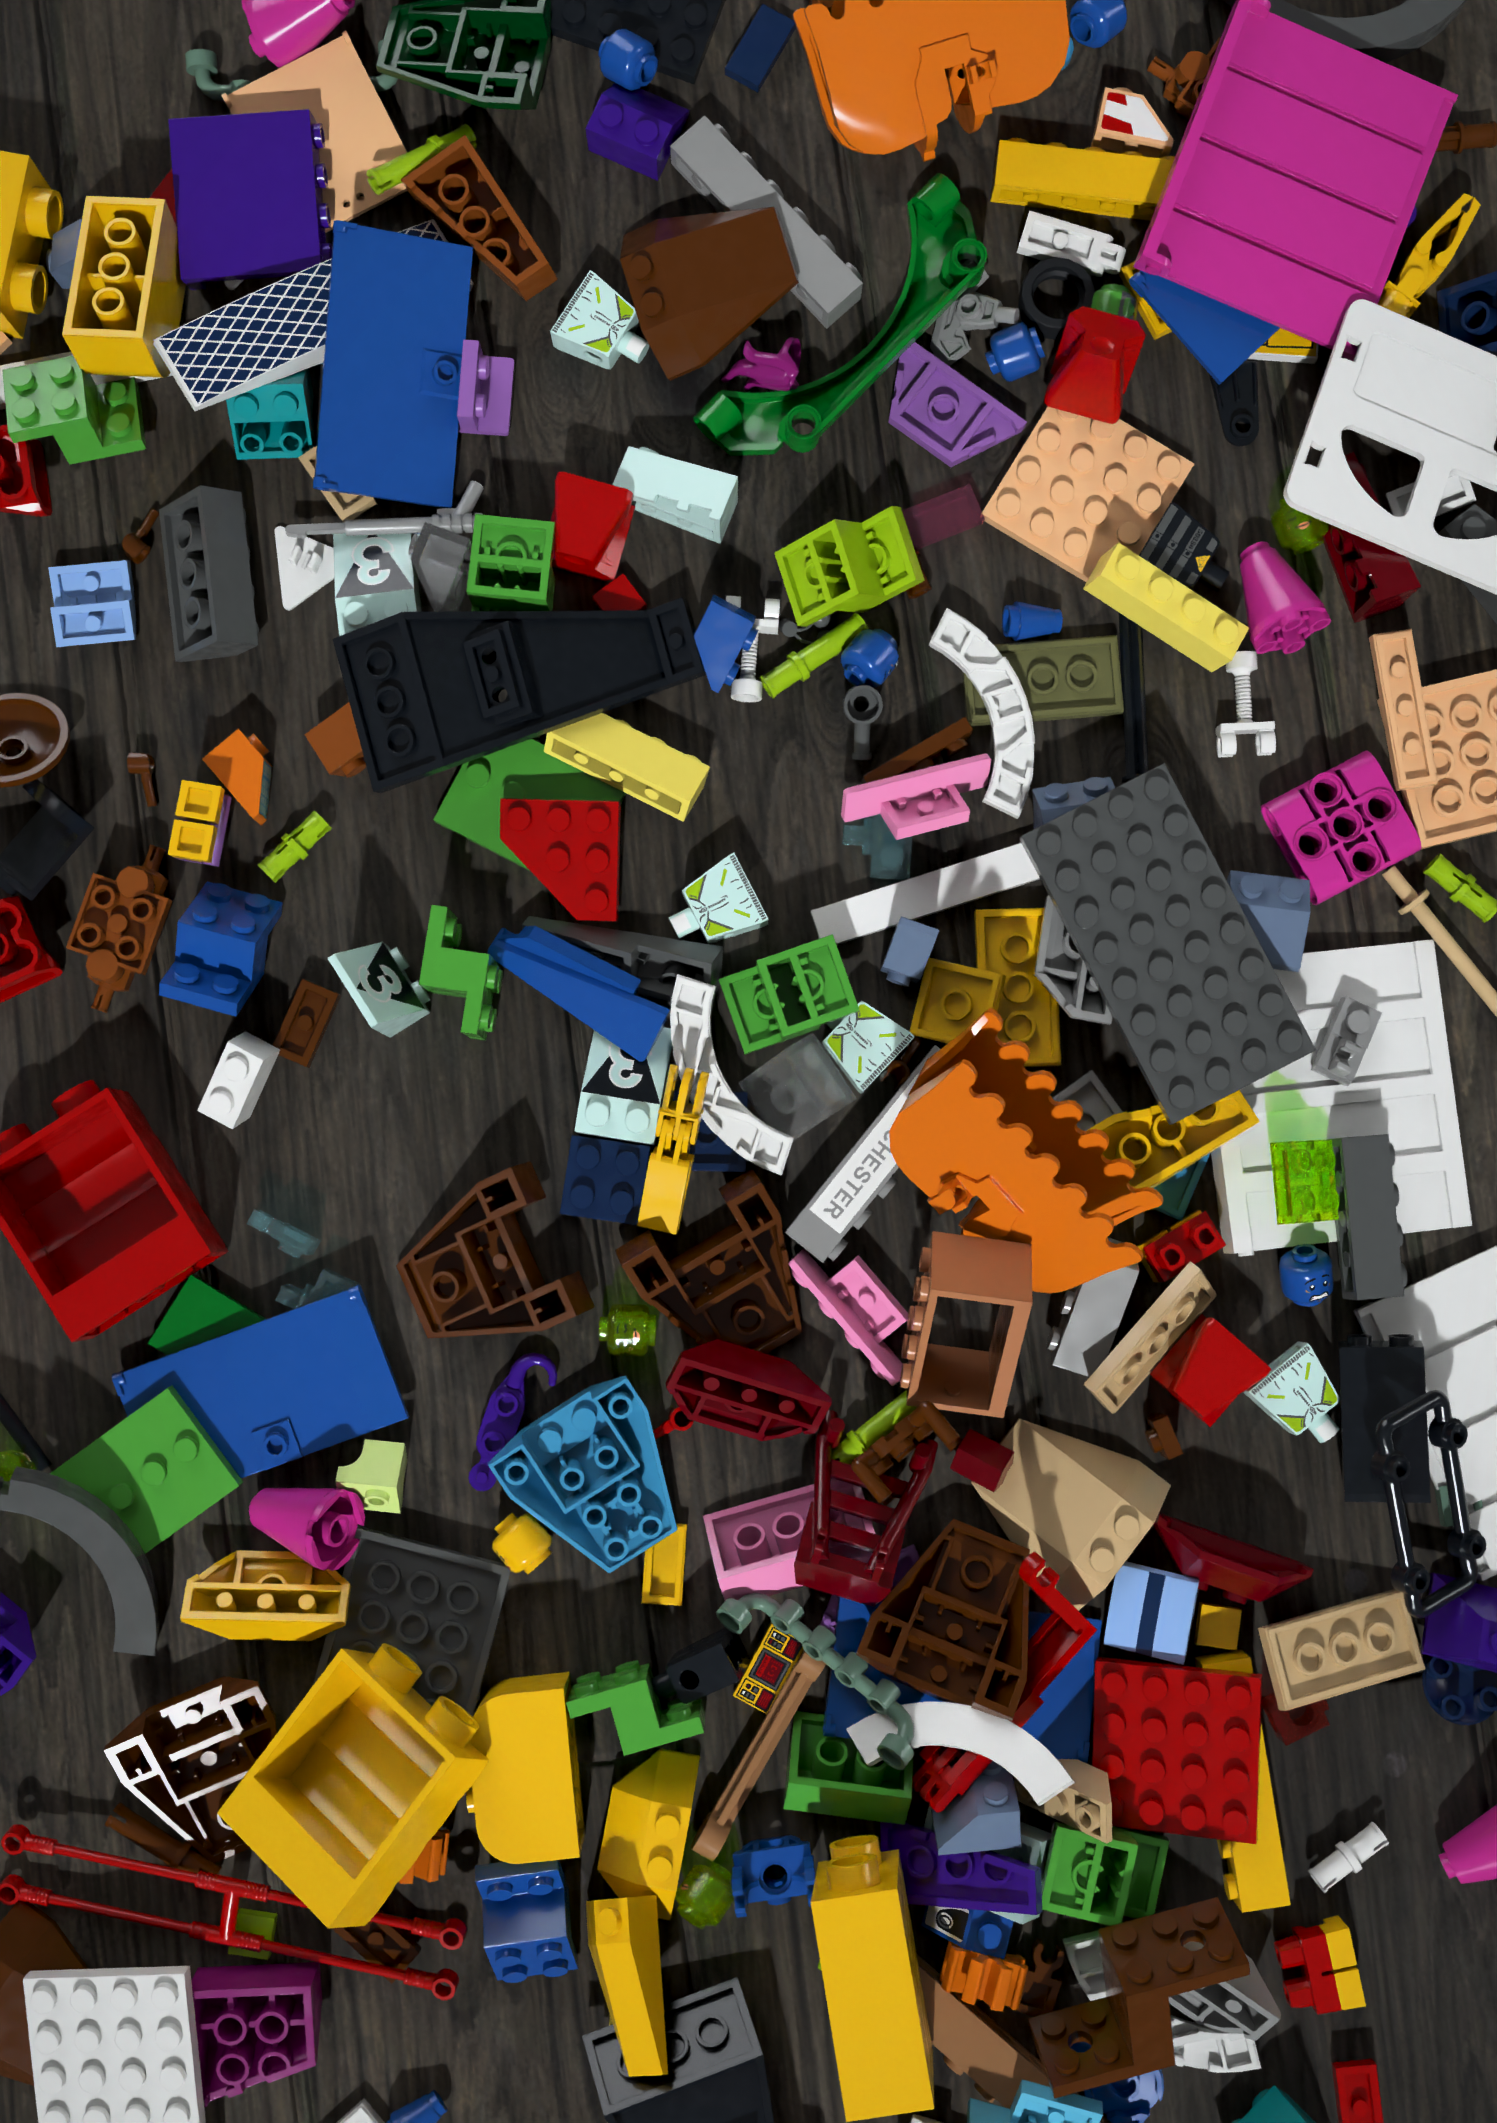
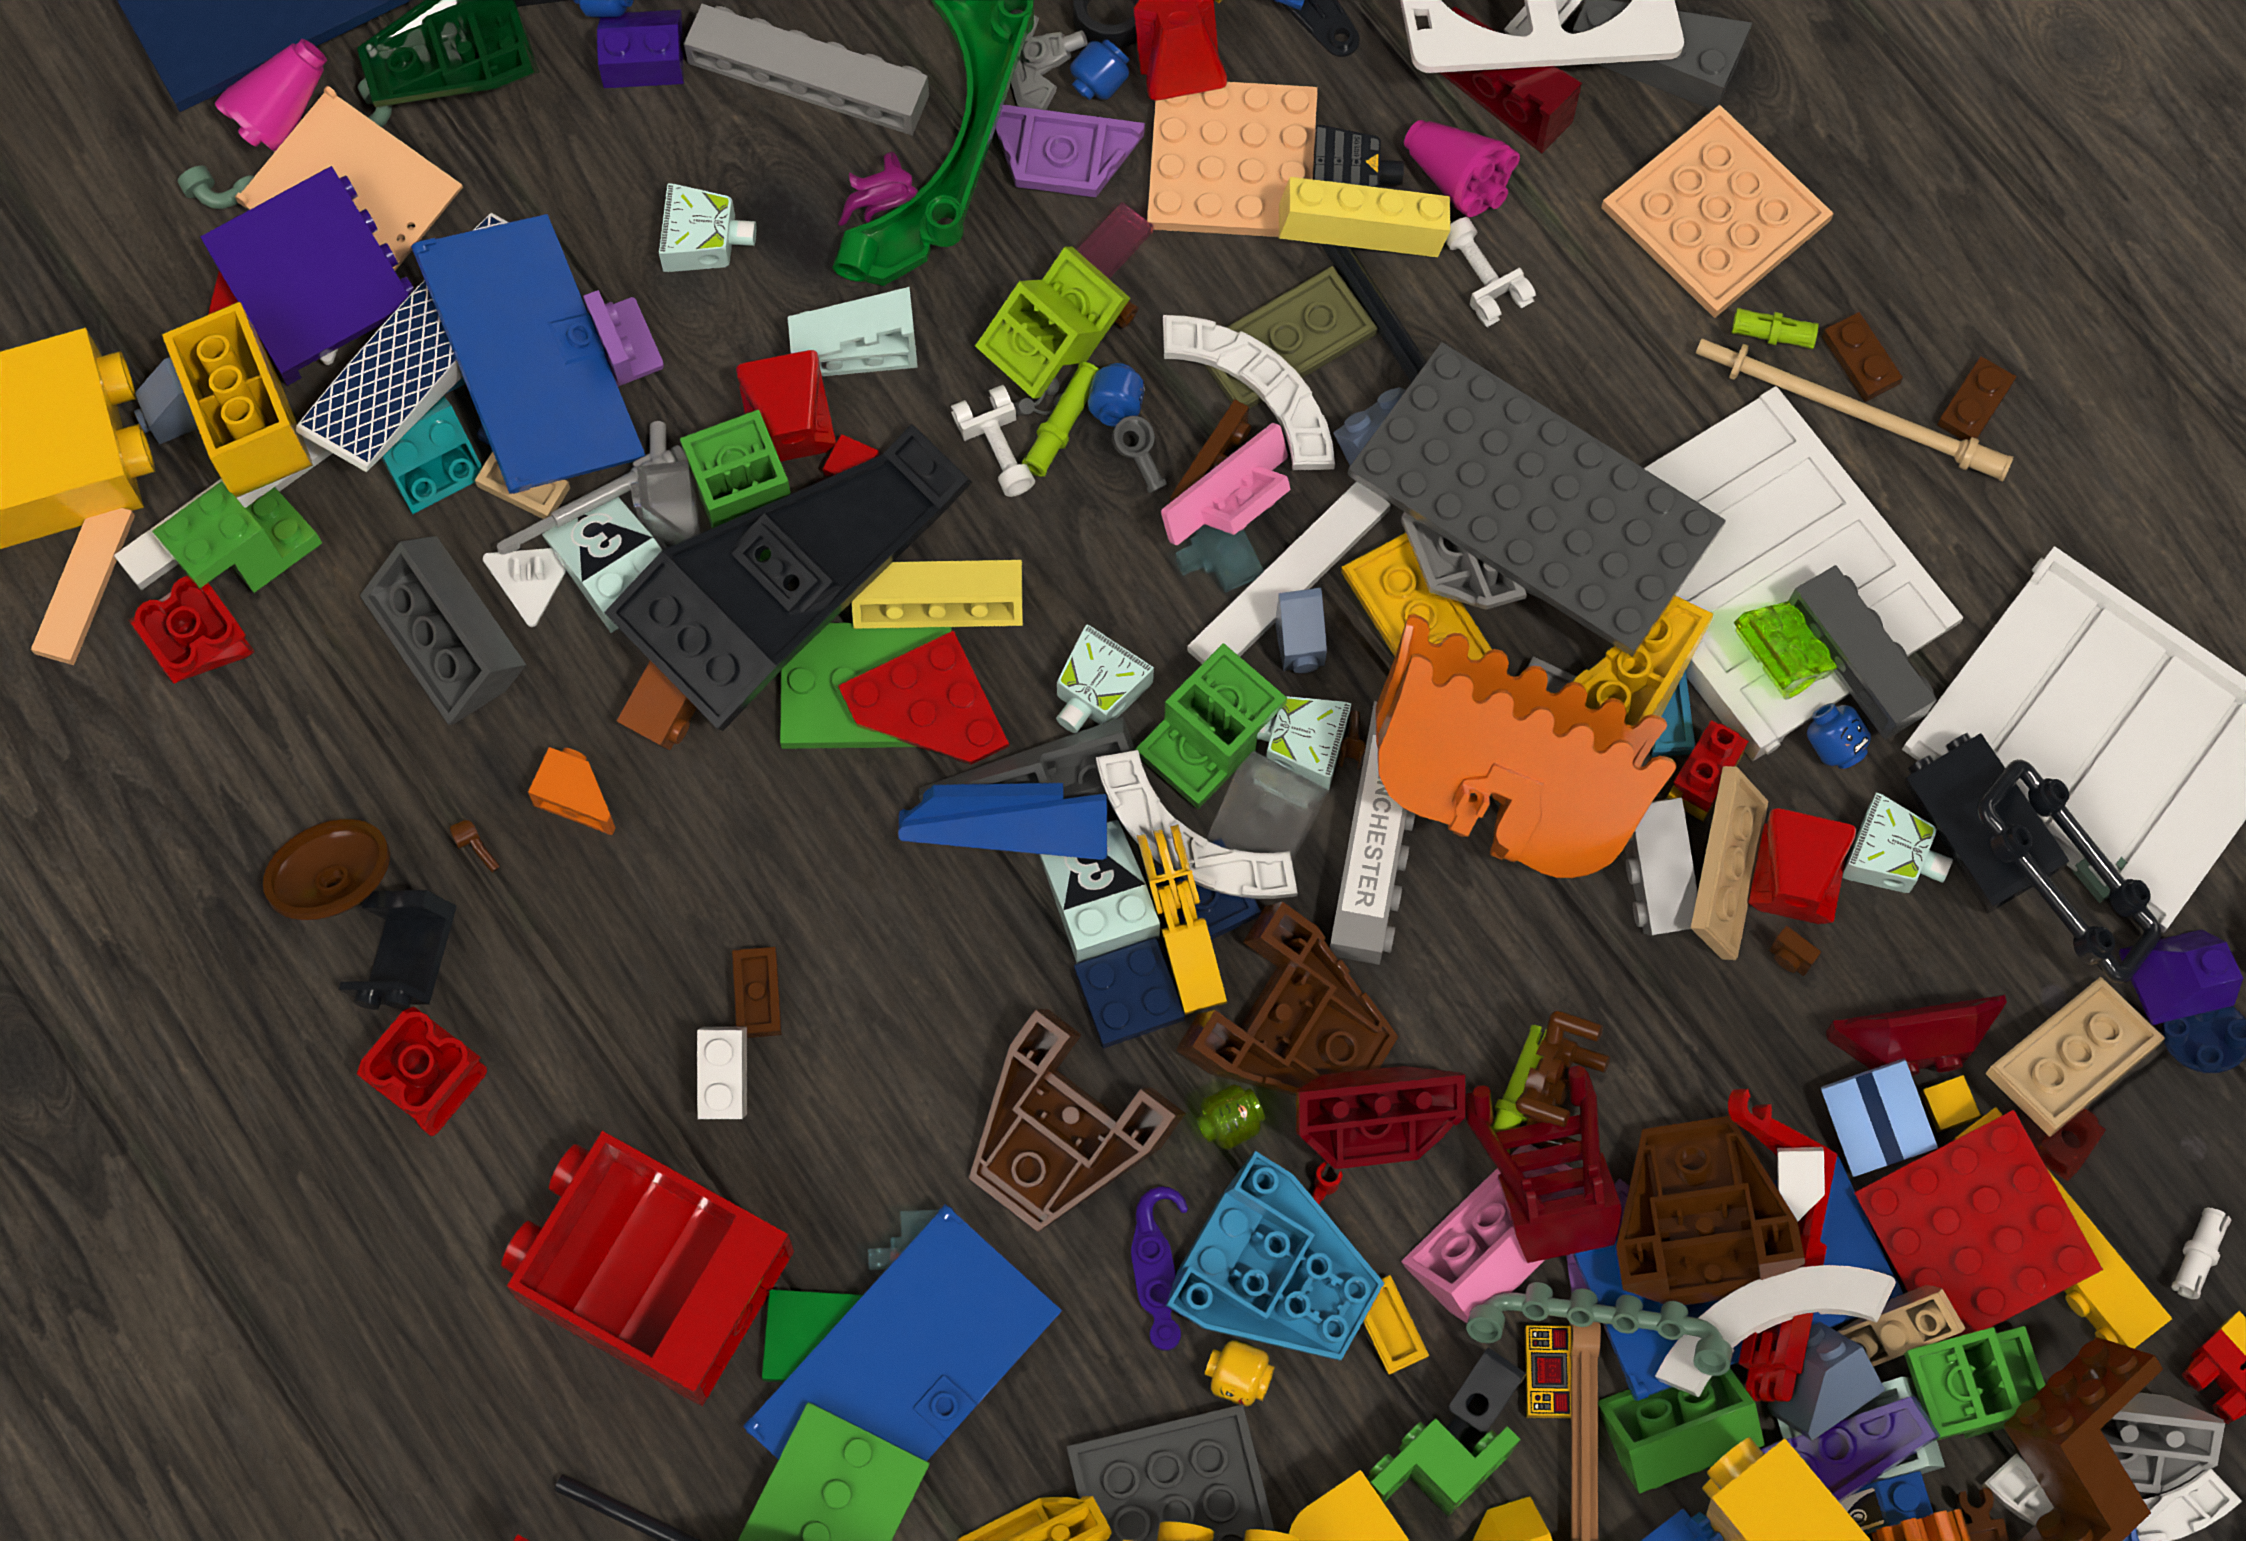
camera: 25 degrees left, 15 degrees down
light blue slope [48,560,136,647] -> none
dark orange piece [66,844,172,1013] -> none
reddish brown hand [122,509,159,564] -> none
blue bracket [159,881,283,1017] -> none
yellow hips [168,780,232,867] -> none
clear light blue plate [247,1209,321,1258] -> none
dark pink cone [249,1488,365,1571] -> none
lime pin [257,810,332,883] -> none
light aqua slope [328,942,430,1038] -> none
yellowish green brick [335,1439,408,1514] -> none
lime pin [366,124,477,195] -> none
dark orange wedge [401,135,558,301] -> none
bright green bracket [419,905,503,1041] -> none
reddish brown wedge [620,207,799,381] -> none
blue slope [694,595,759,693] -> none
bright pink bracket [788,1249,908,1386] -> none
nougat hose [900,1231,1033,1418] -> none
yellow tile [909,958,1006,1044] -> none
dark red piece [950,1429,1015,1492] -> none
tan wedge [971,1418,1171,1611] -> none
blue cone [1002,601,1063,641] -> none
sand blue slope [1227,870,1310,972] -> none
dark pink connector [1261,751,1422,905] -> none
clear neon green head [1271,498,1329,554] -> none
light grey plate [1311,996,1382,1086] -> none
light nougat tile [1369,629,1438,791] -> none
none -> white tile [1777,1147,1825,1222]

